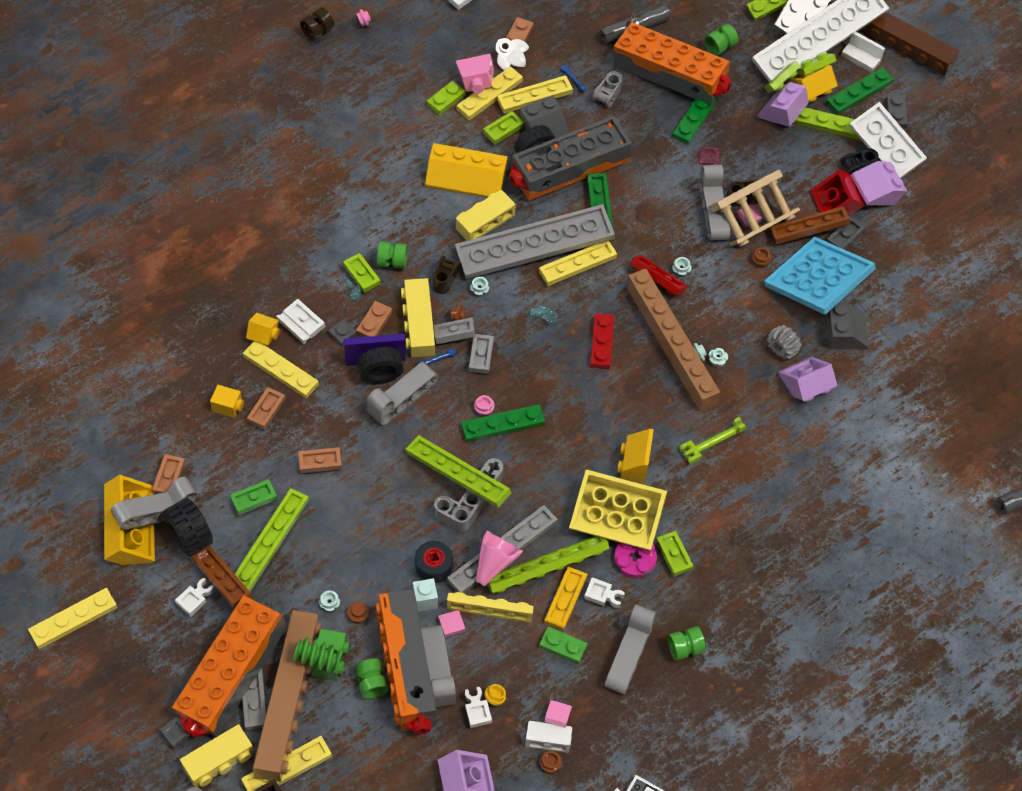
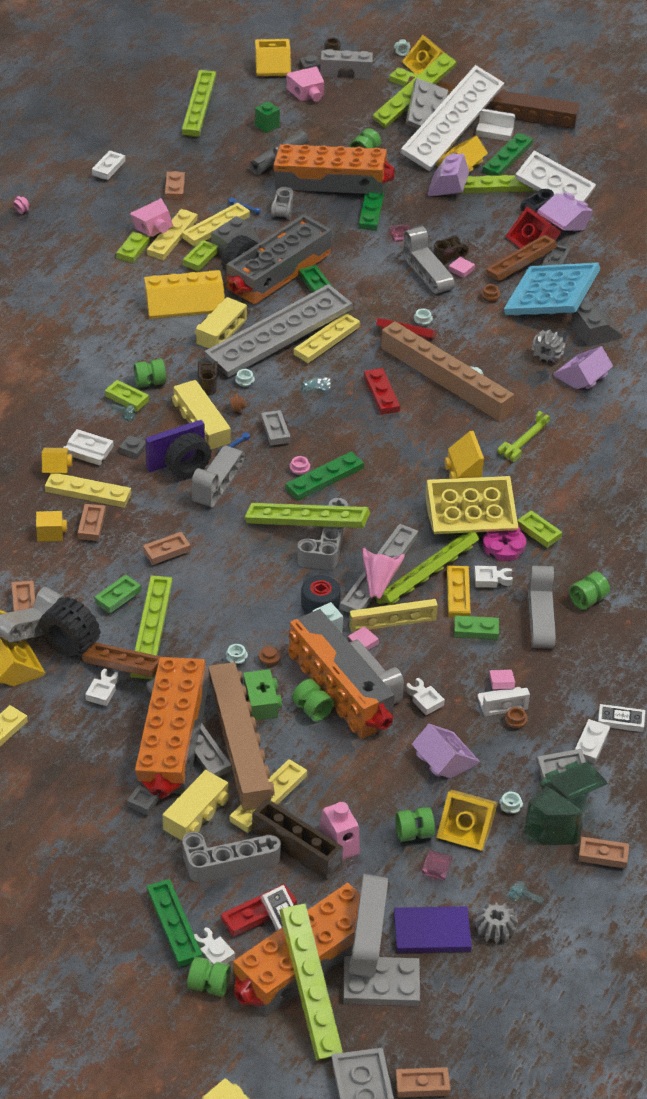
camera: 20 degrees left, 15 degrees down
bright green piece [293,636,343,674] -> none
nougat plate [356,301,393,337] -> none
light grey plate [434,317,476,344] -> none
yellow plate [484,684,506,706] -> none
white plate [495,38,529,70] -> none
light aqua plate [709,348,728,367] -> none
tan fence [710,169,800,247] -> none
lime plate [764,61,801,93] -> none
lime plate [796,52,837,75] -> none

